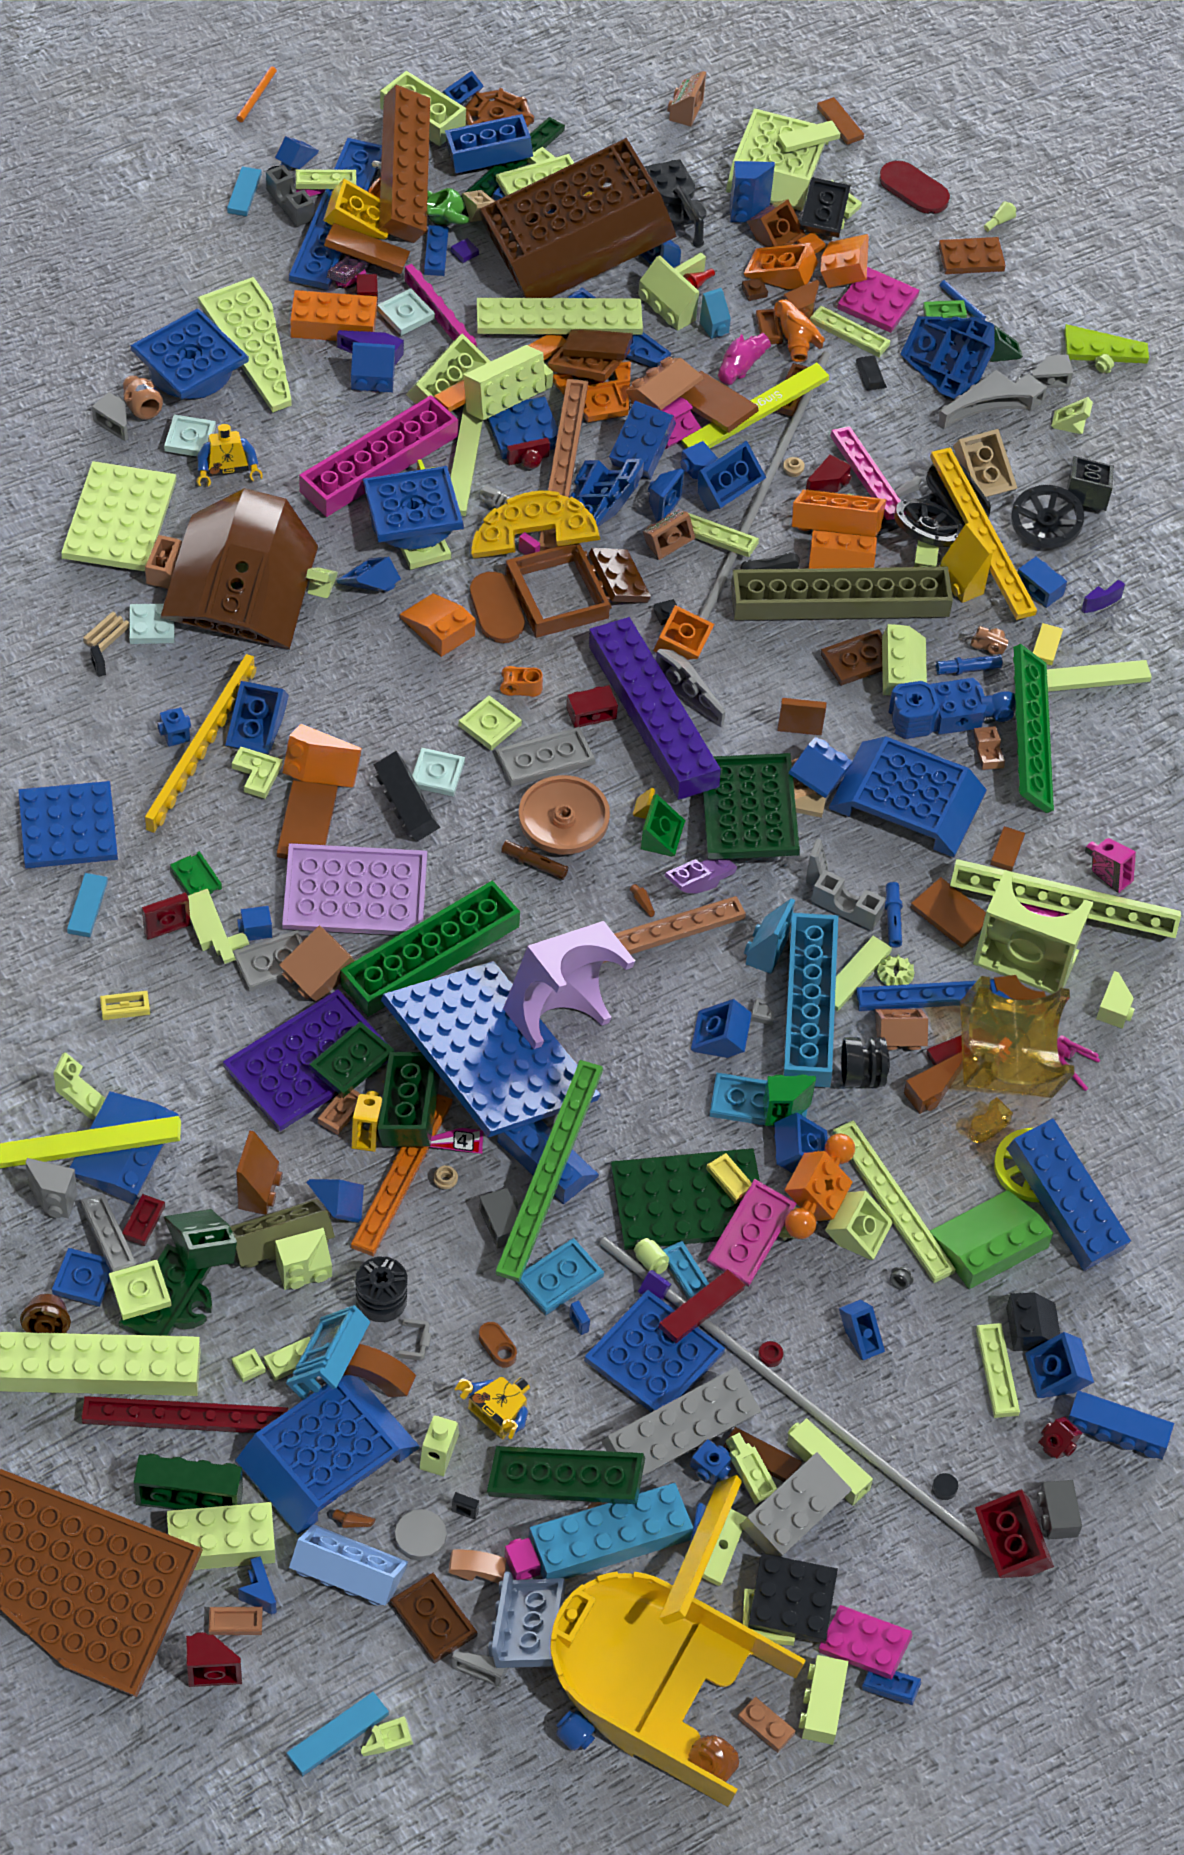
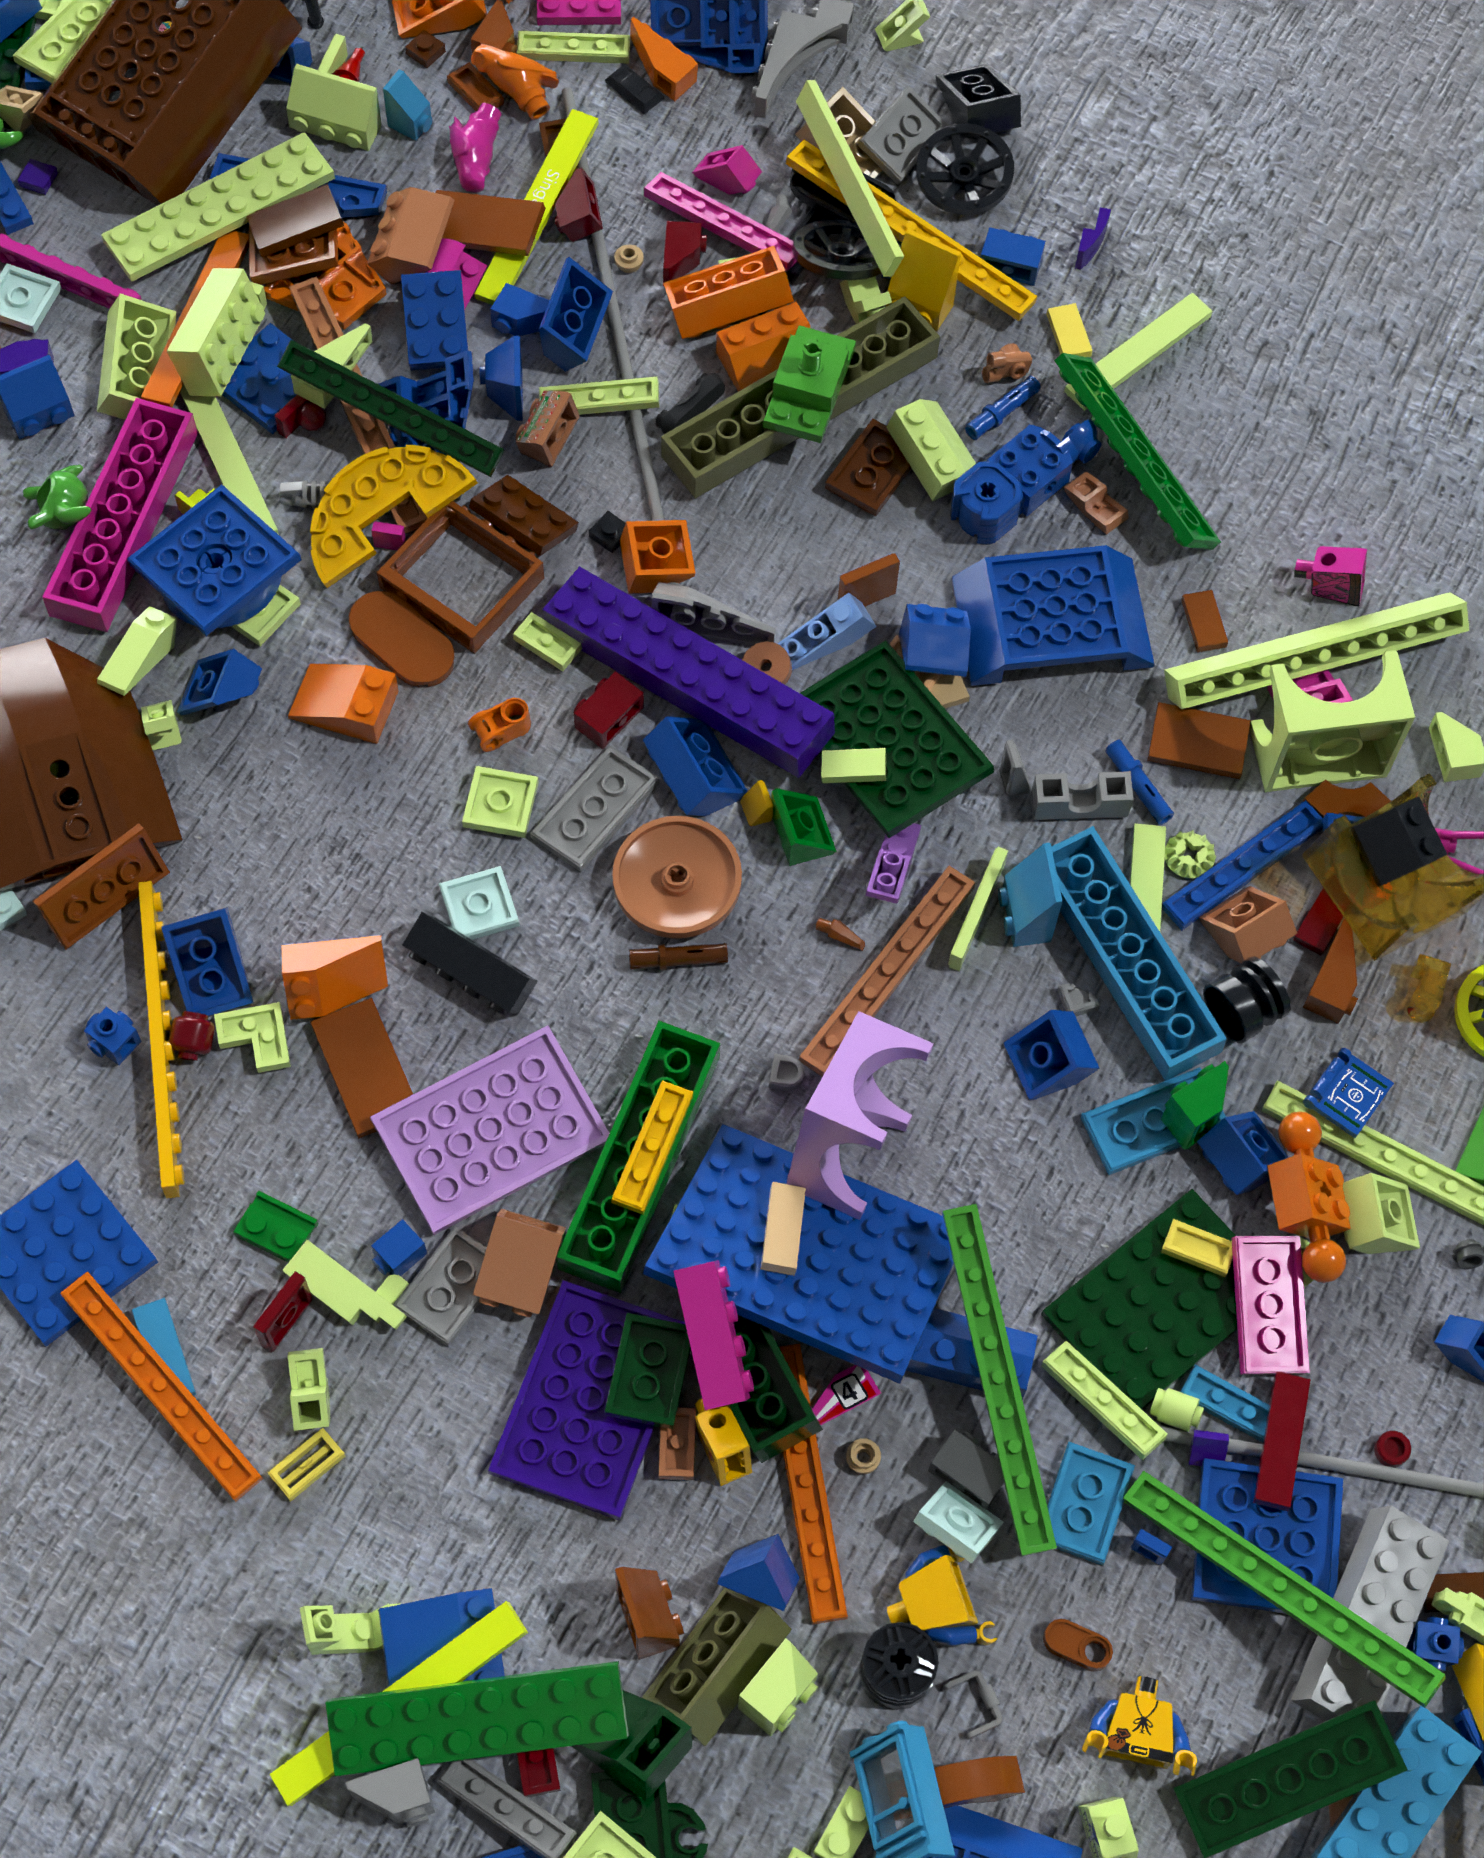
camera: 30 degrees left, 10 degrees up
none -> bright green piece [23,464,91,530]
none -> dark orange tile [33,823,170,950]
none -> orange tile [60,1271,263,1502]
none -> yellowish green slope [97,606,177,696]
none -> dark red head [169,1011,215,1061]
none -> dark green tile [277,340,505,477]
none -> yellowish green brick [287,1348,330,1431]
none -> yellowish green slope [291,323,372,409]
none -> green plate [325,1661,628,1776]
none -> yellowish green plate [513,612,582,671]
none -> dark red slope [554,168,603,242]
none -> yellow tile [611,1080,693,1215]
none -> orange slope [630,17,698,101]
none -> blue slope [643,716,748,816]
none -> dark pink brick [673,1260,754,1410]
none -> dark pink slope [692,145,762,195]
none -> nougat piece [742,641,792,685]
none -> tan tile [761,1182,806,1276]
none -> bright green brick [763,325,856,443]
none -> light blue slope [777,592,877,670]
none -> yellowish green tile [796,80,904,277]
none -> yellowish green tile [821,748,886,783]
none -> light grey tile [857,85,949,185]
none -> yellow torso [887,1545,997,1646]
none -> light aqua plate [913,1481,1004,1563]
none -> yellowish green tile [948,847,1008,972]
none -> yellowish green tile [1041,1341,1168,1460]
none -> bright green plate [1123,1471,1446,1708]
none -> blue piece [1303,1048,1394,1138]
none -> black slope [1350,796,1447,887]

